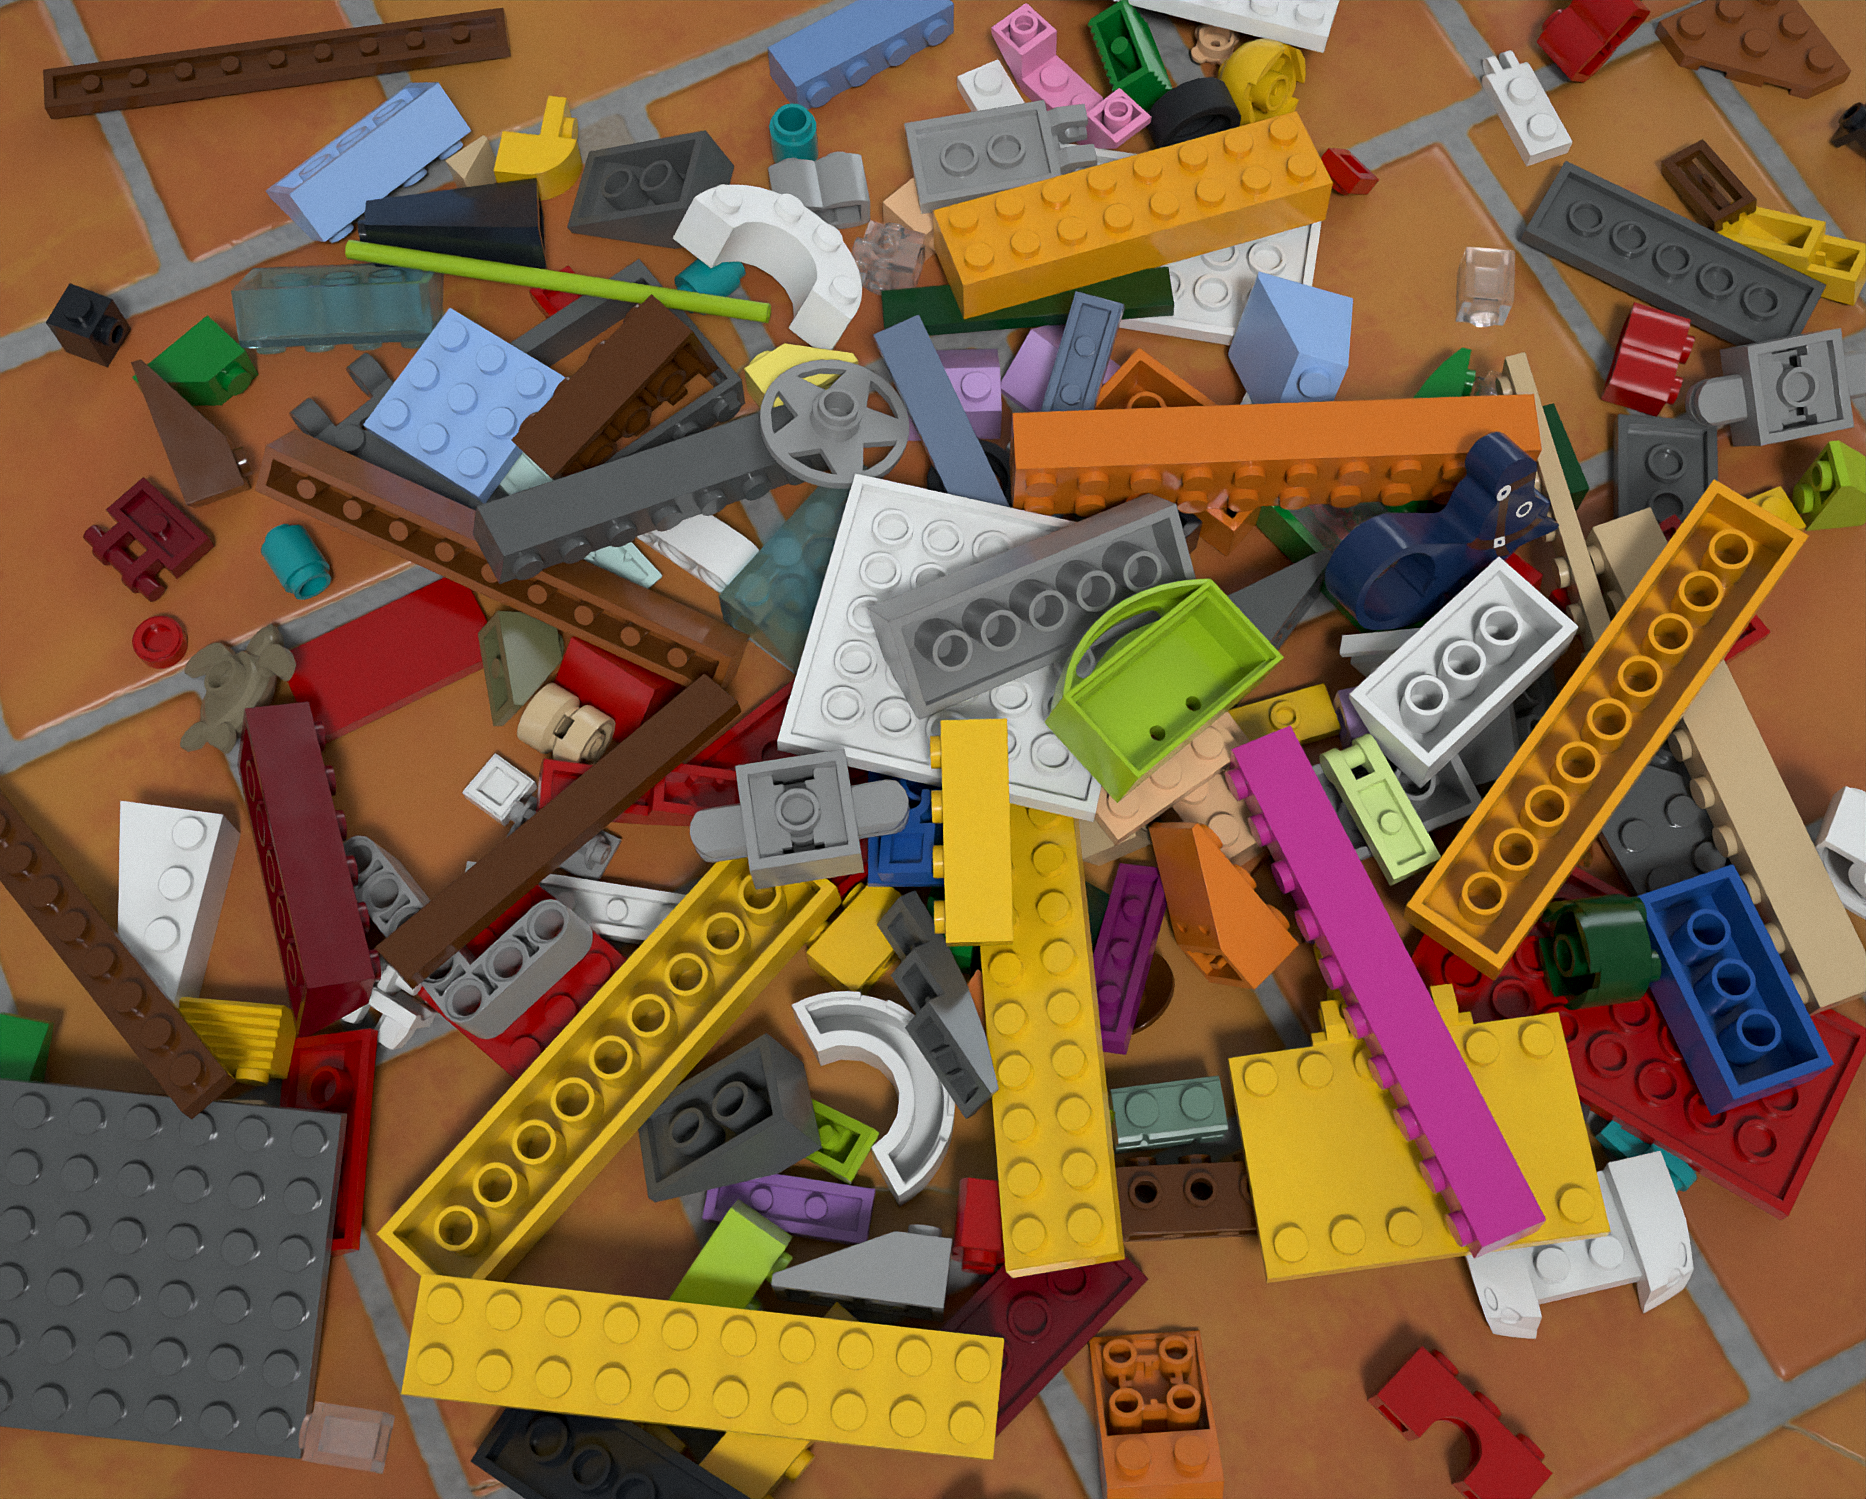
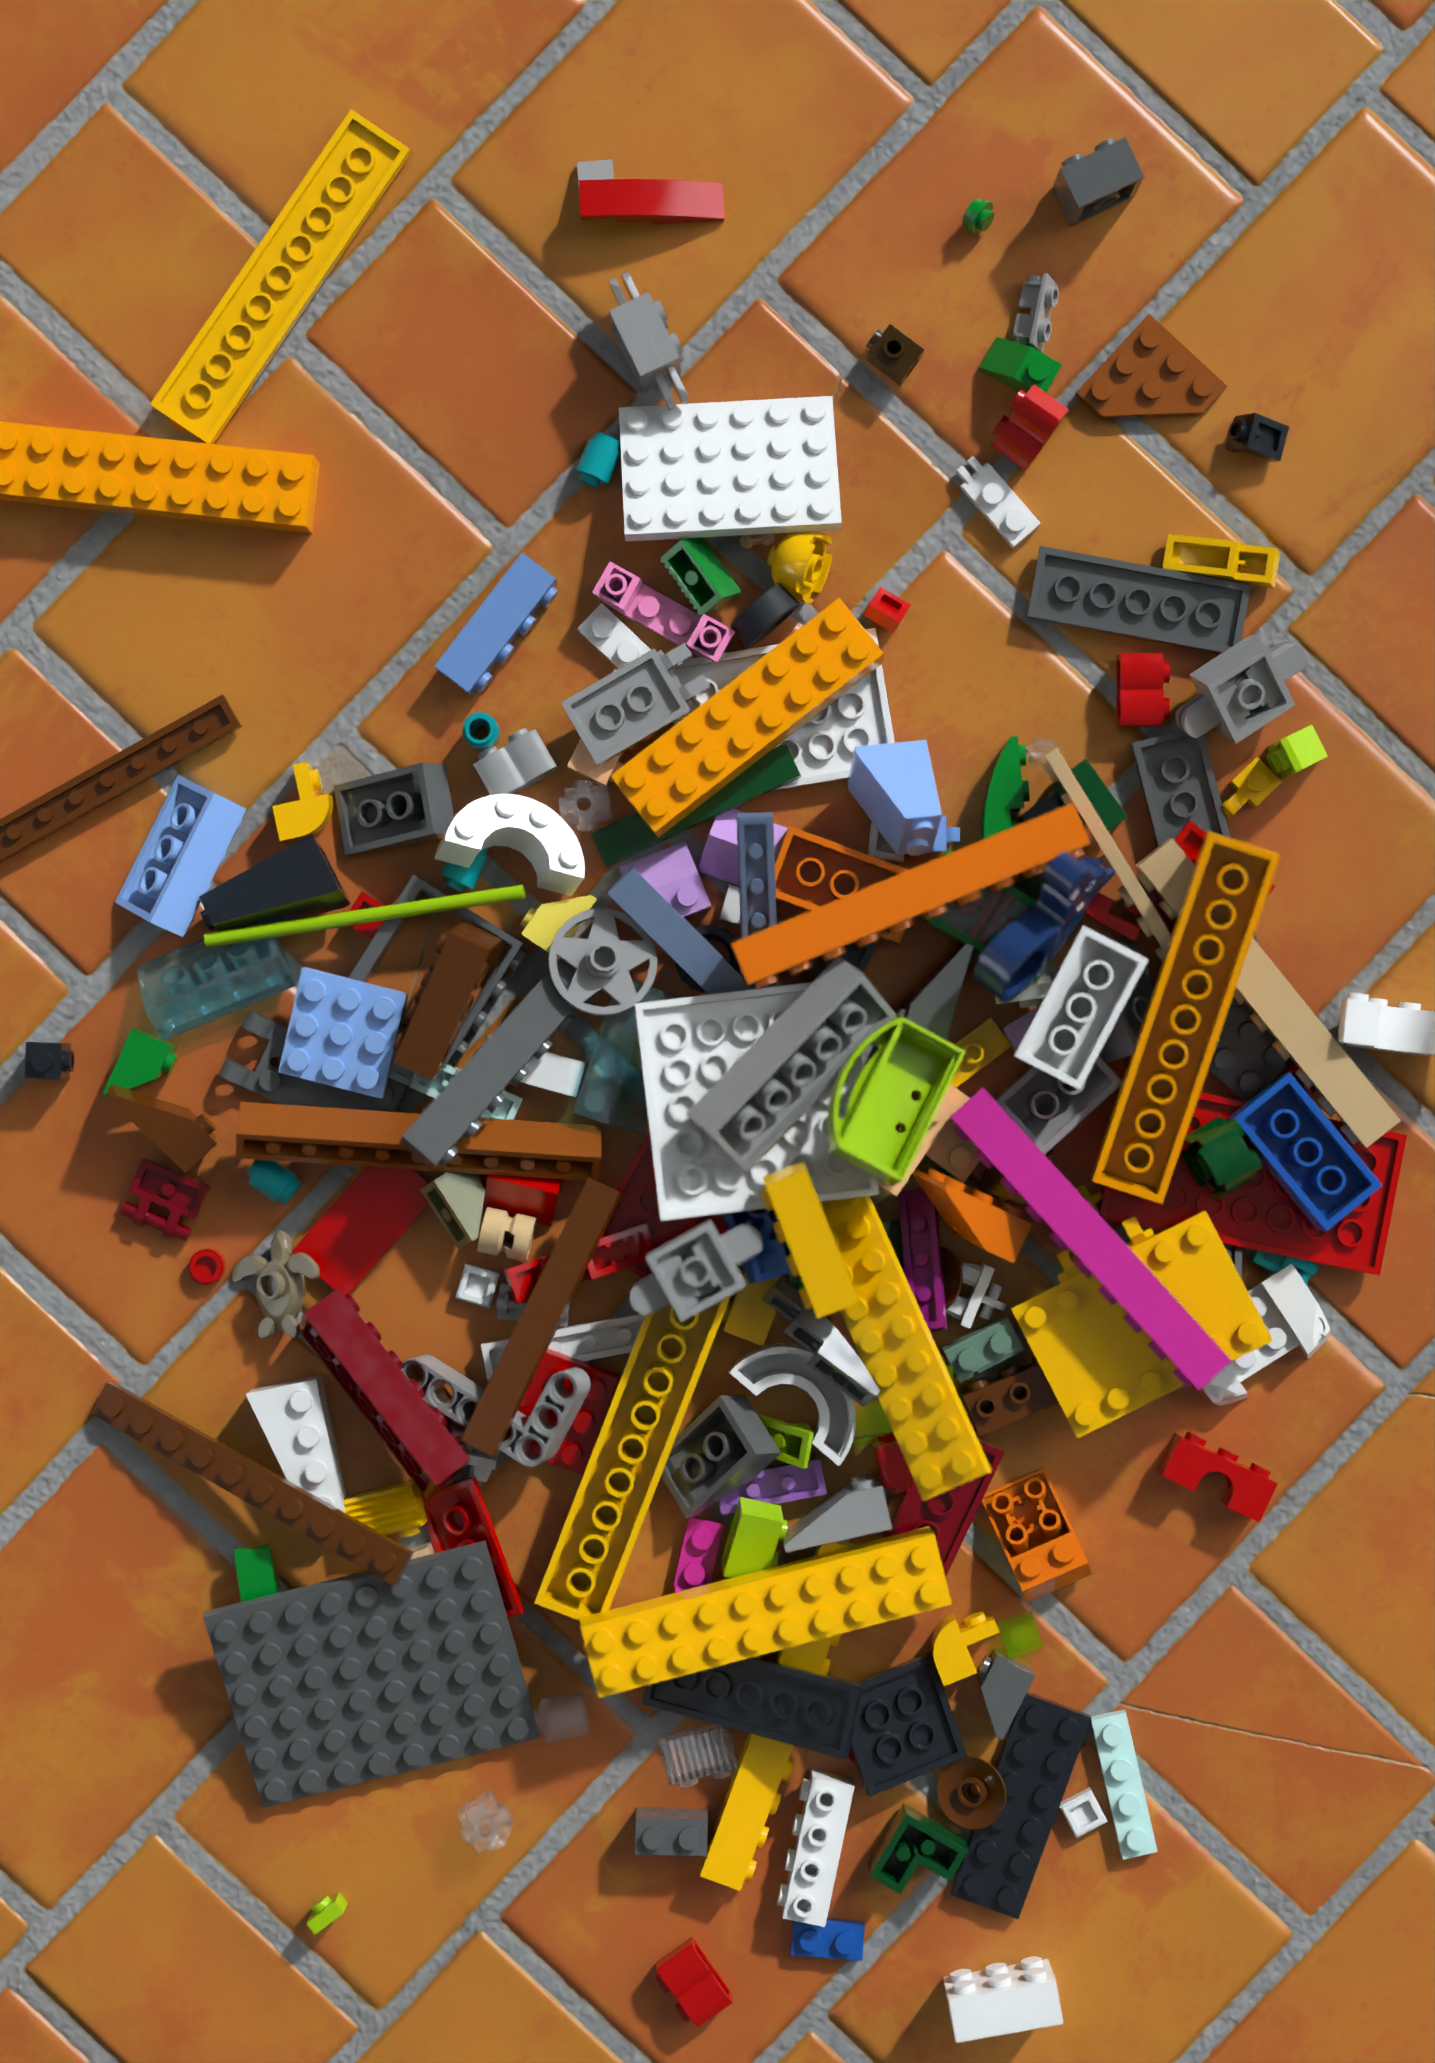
camera: 25 degrees left, 20 degrees up
tan slope [445,135,496,188] -> none
yellowish green plate [1319,733,1441,886] -> none
clear brick [1456,247,1515,327] -> none
reddish brown tile [1661,139,1757,233] -> none
none -> dark pink hinge [673,1516,724,1593]
none -> white hips [946,1261,1007,1329]

